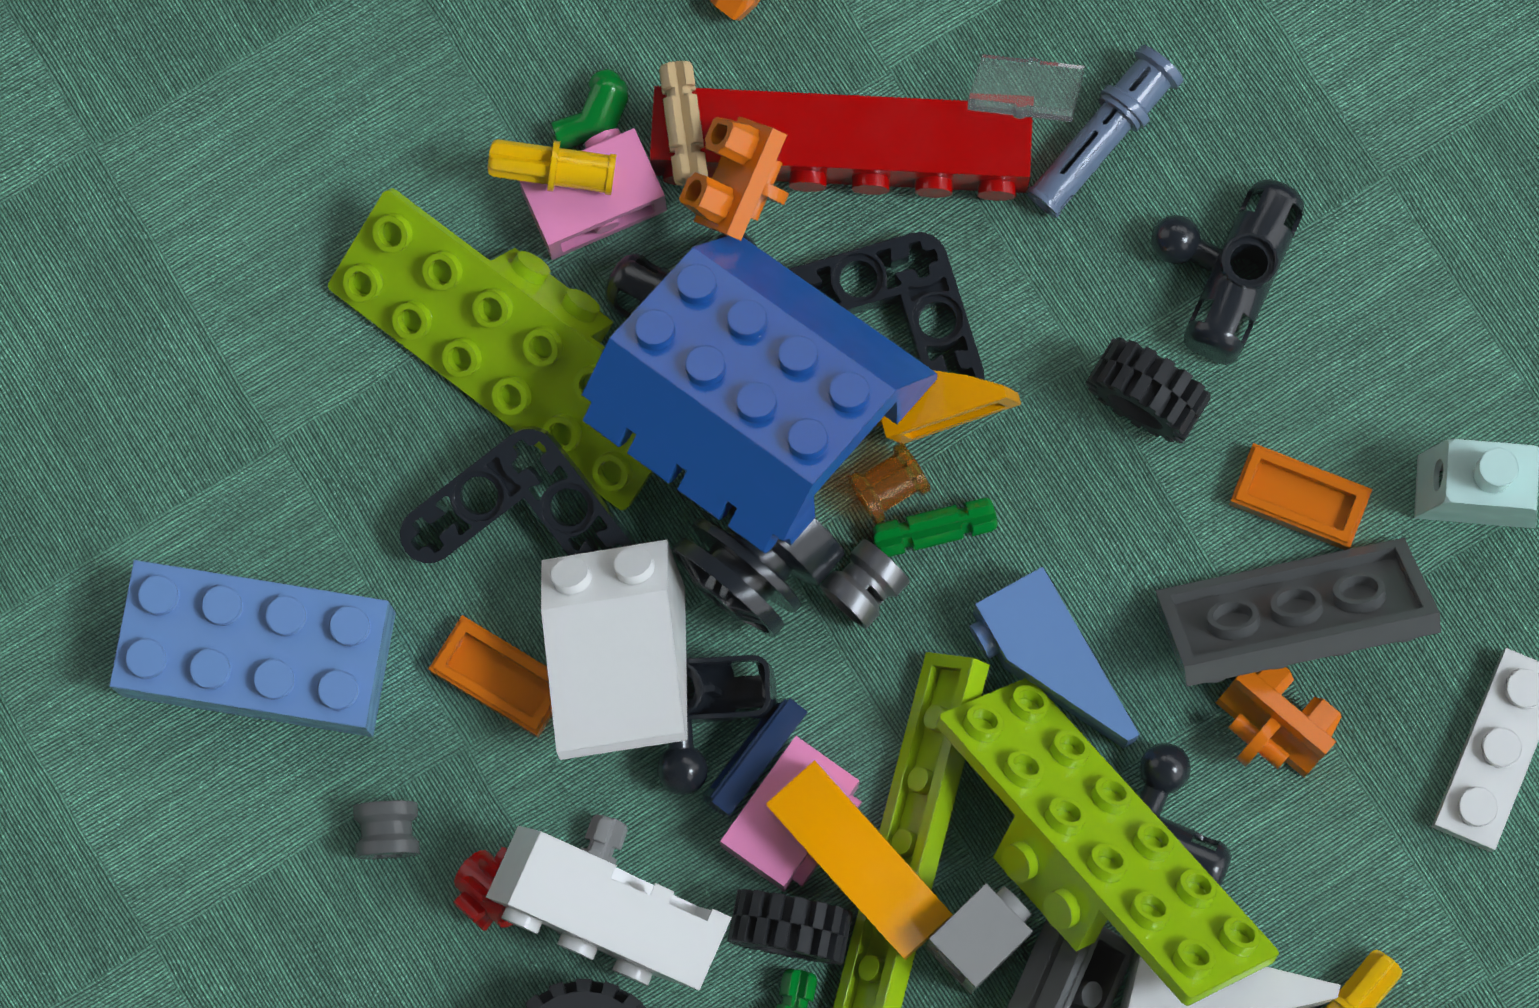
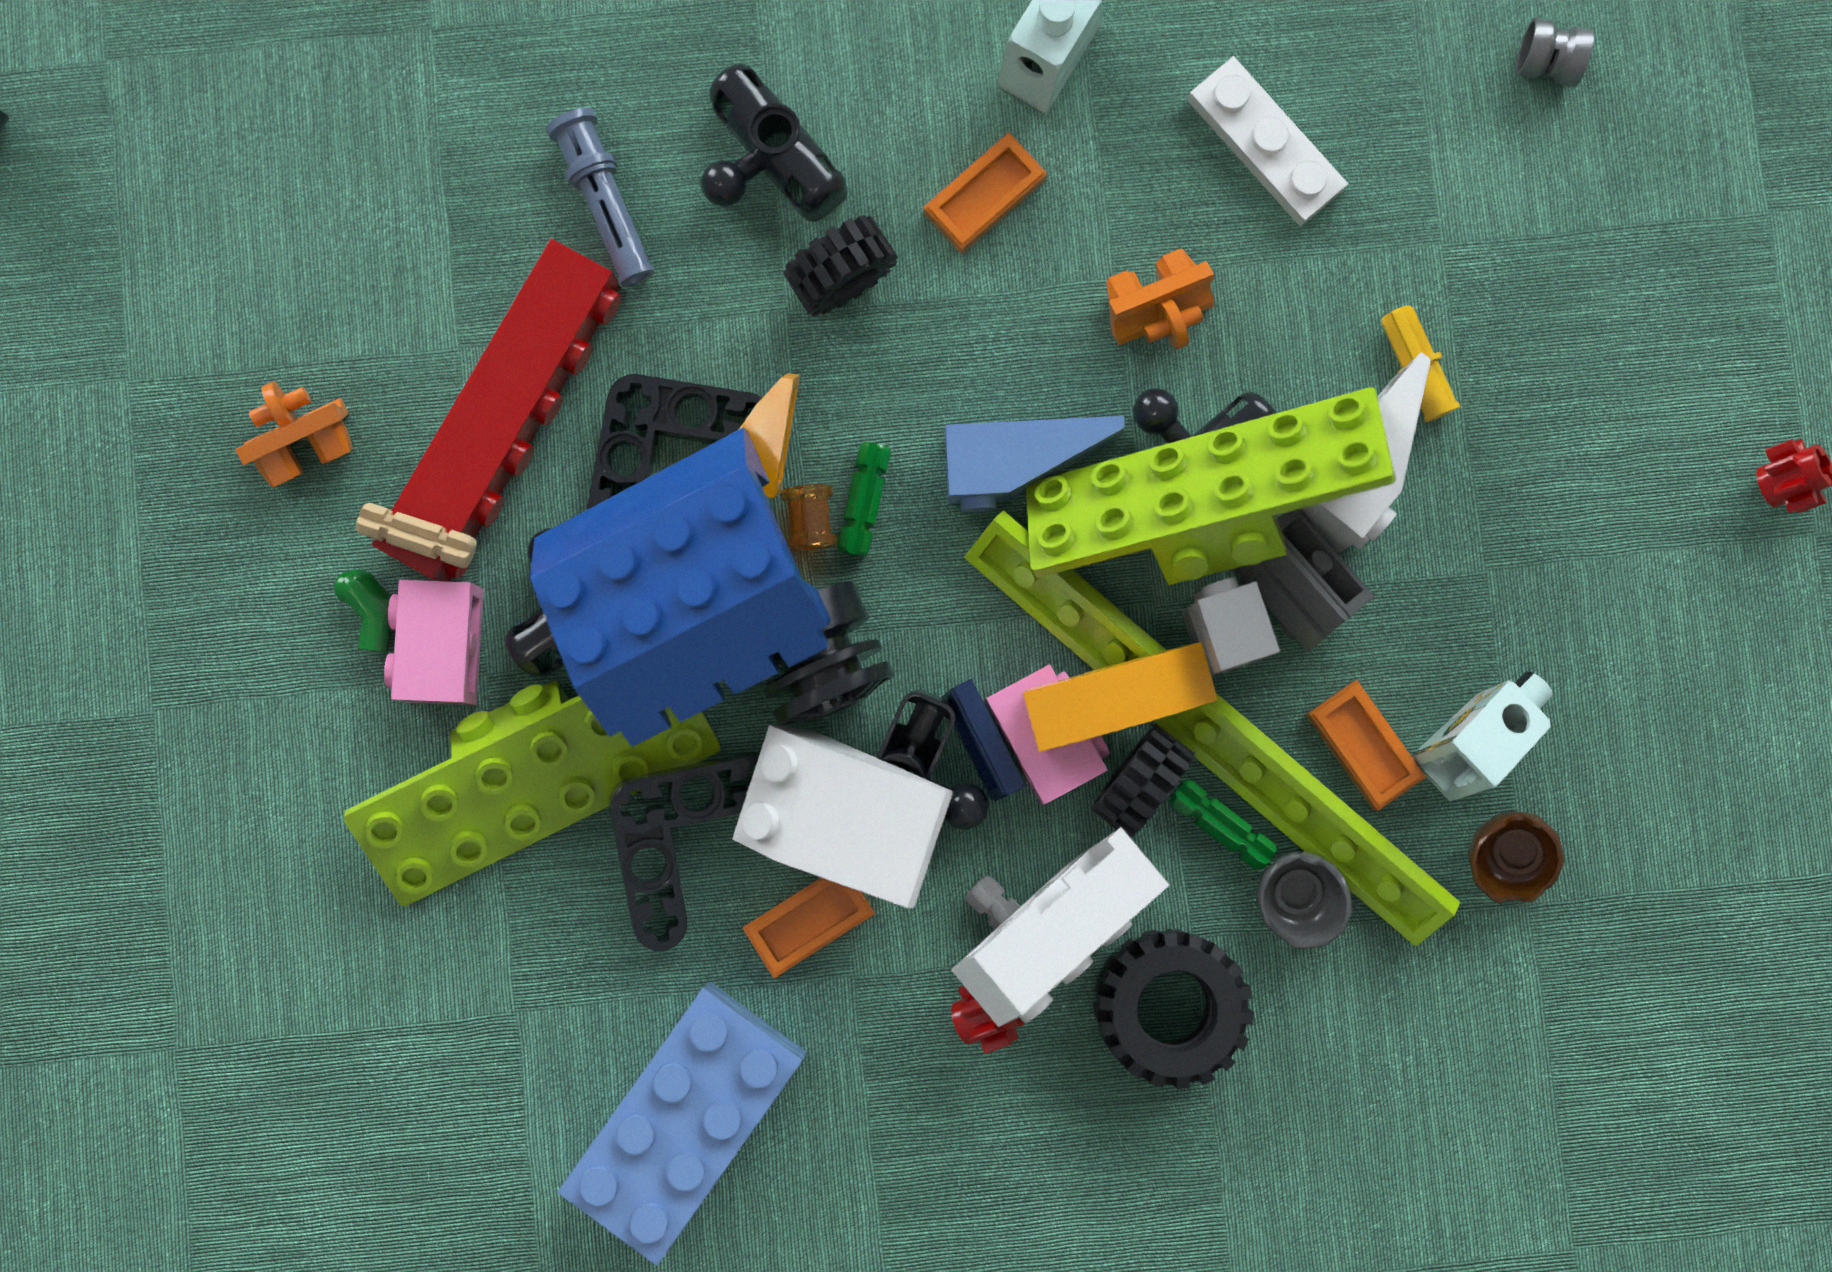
camera: 65 degrees left, 5 degrees up
dark grey wheel [353,800,420,860] -> none
yellow axle [487,139,617,195] -> none
orange hips [679,116,789,241] -> none
flat silver wheel [820,539,910,629] -> none
clear piece [968,54,1085,122] -> none
dark grey plate [1155,538,1441,687] -> none

